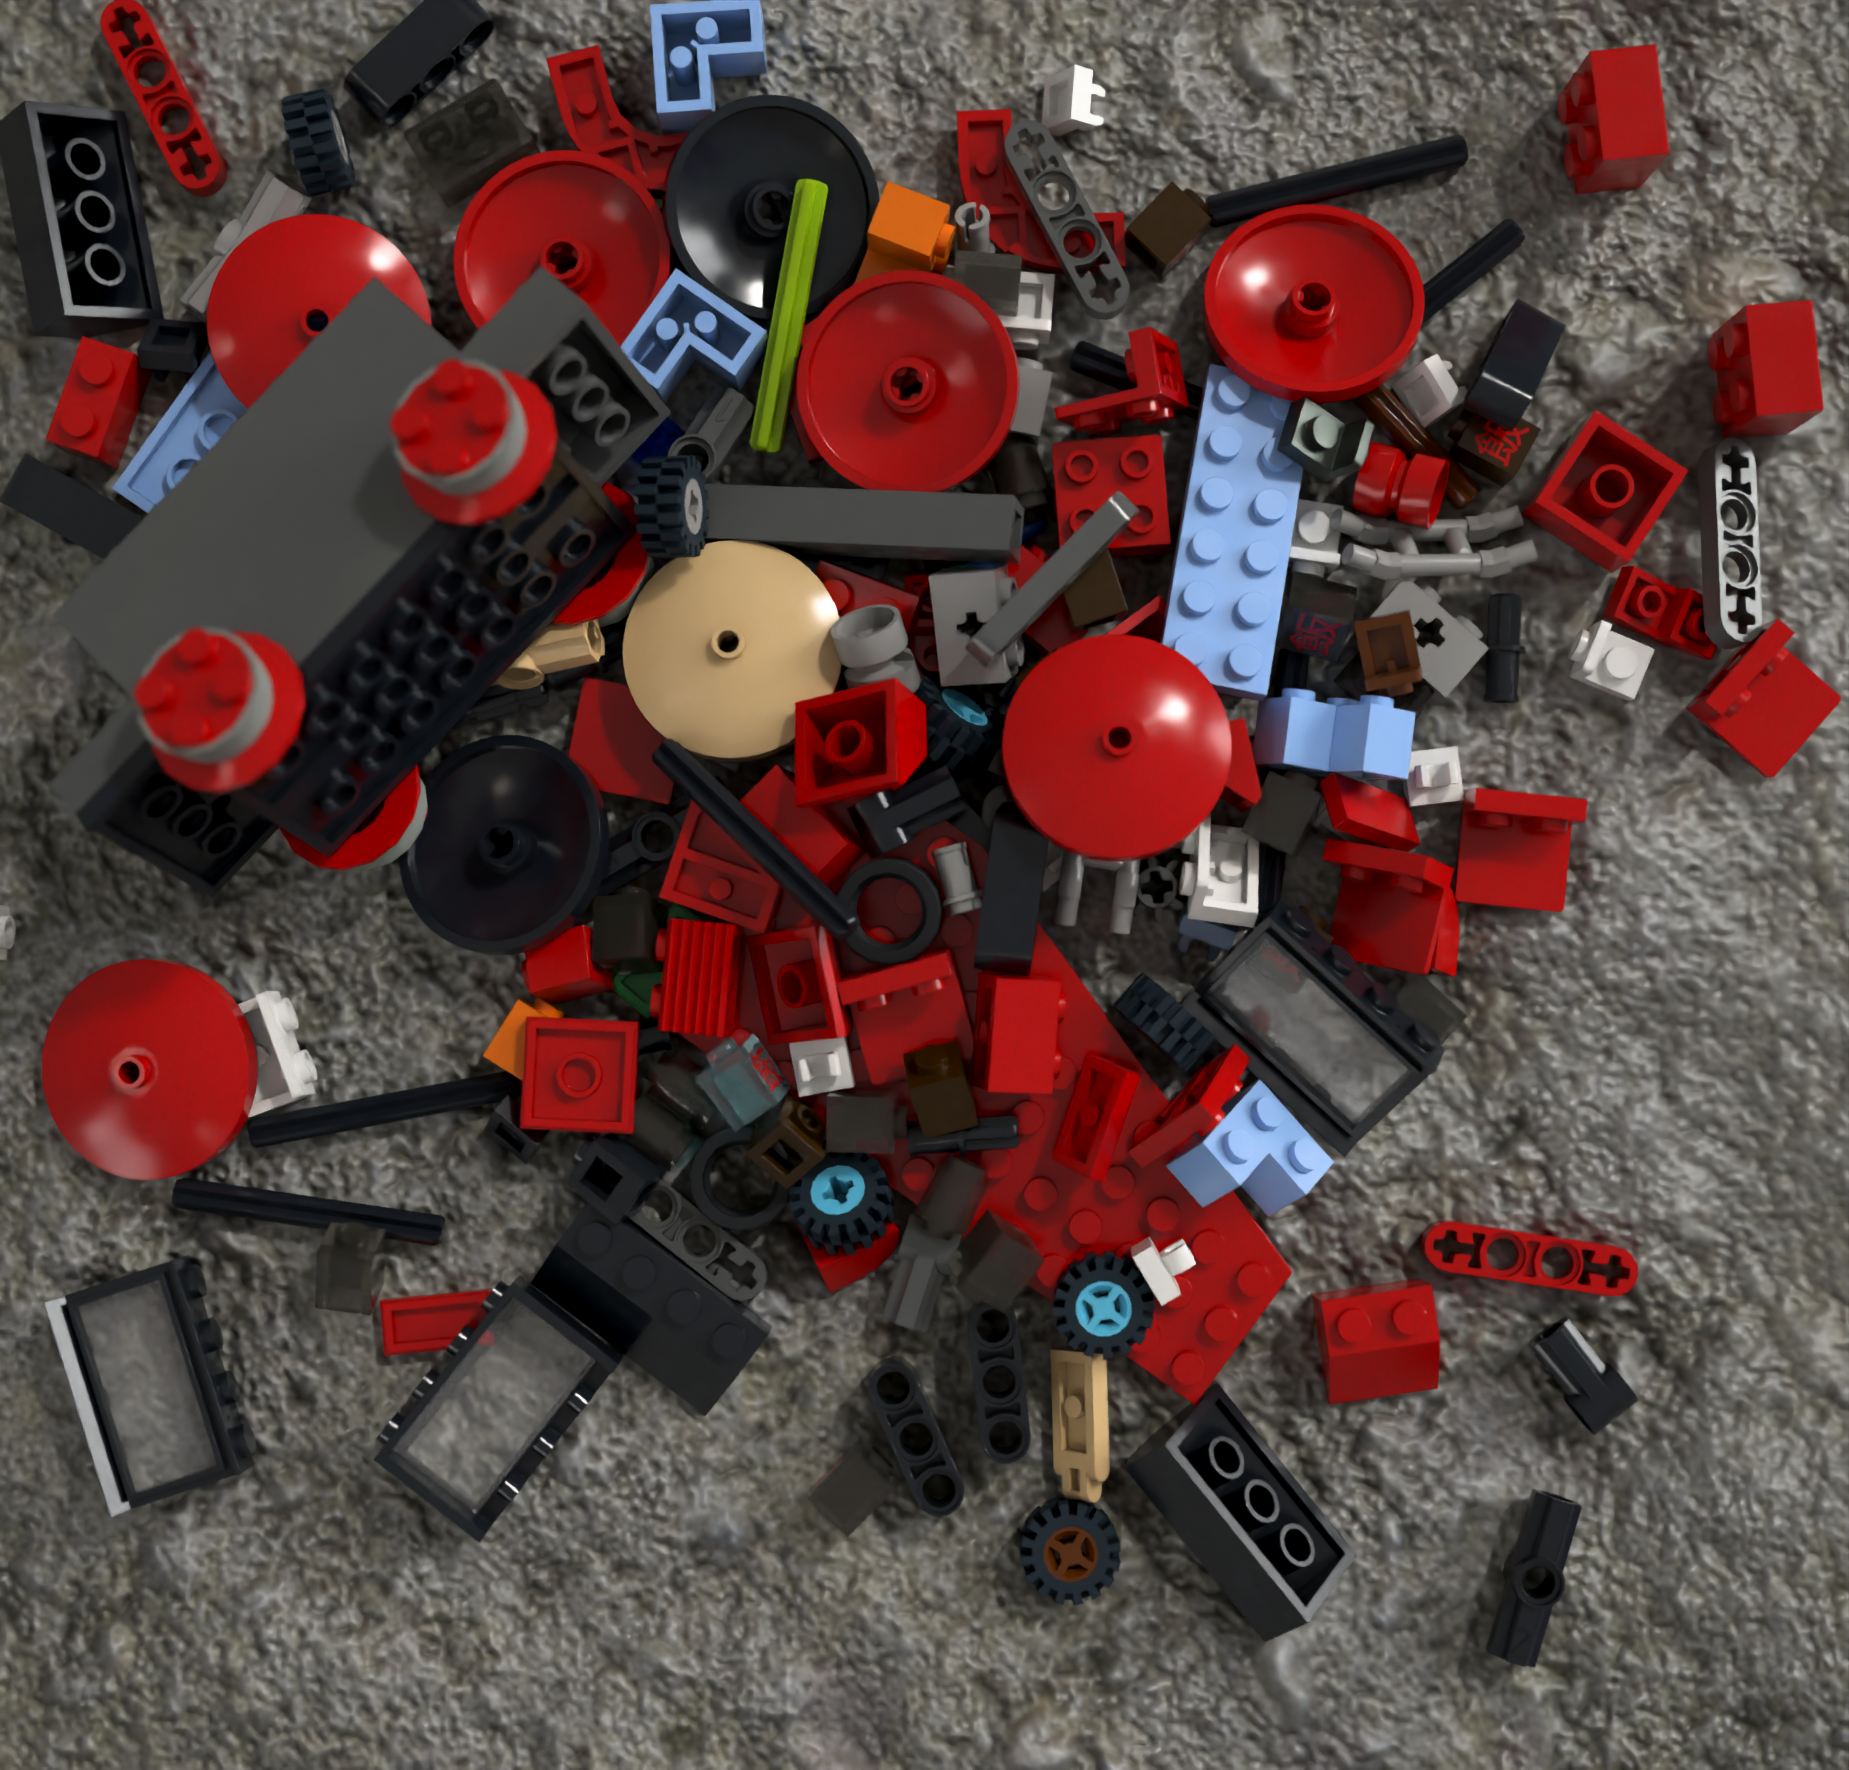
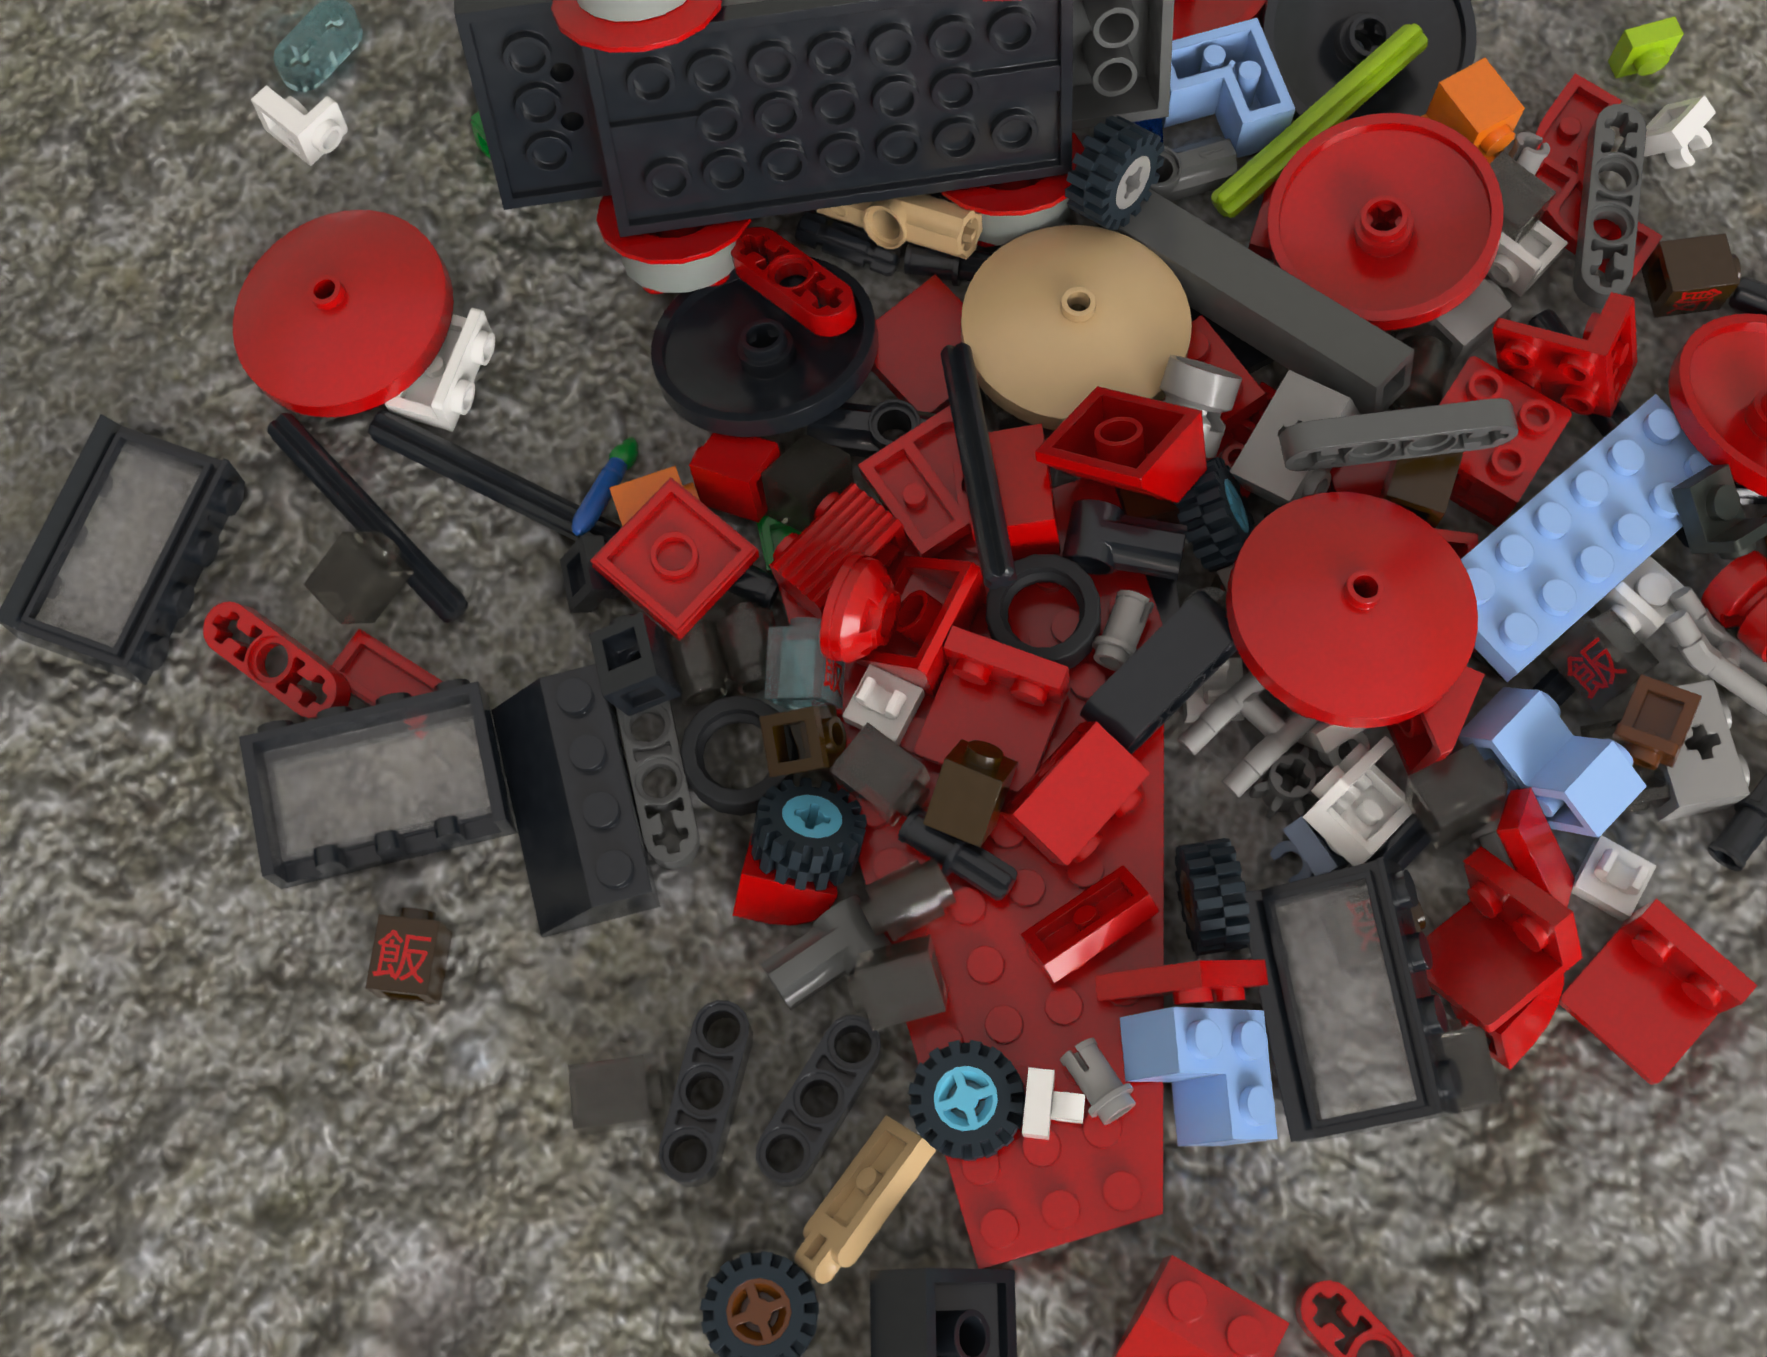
camera: 40 degrees right, 15 degrees down
none -> red beam [203,601,351,719]
none -> dark brown brick [365,907,452,1005]
none -> blue piece [571,437,638,536]
none -> red beam [731,227,857,337]
none -> red piece [820,552,901,664]
none -> light grey pin [1060,1037,1136,1125]
none -> lime plate [1608,16,1684,79]

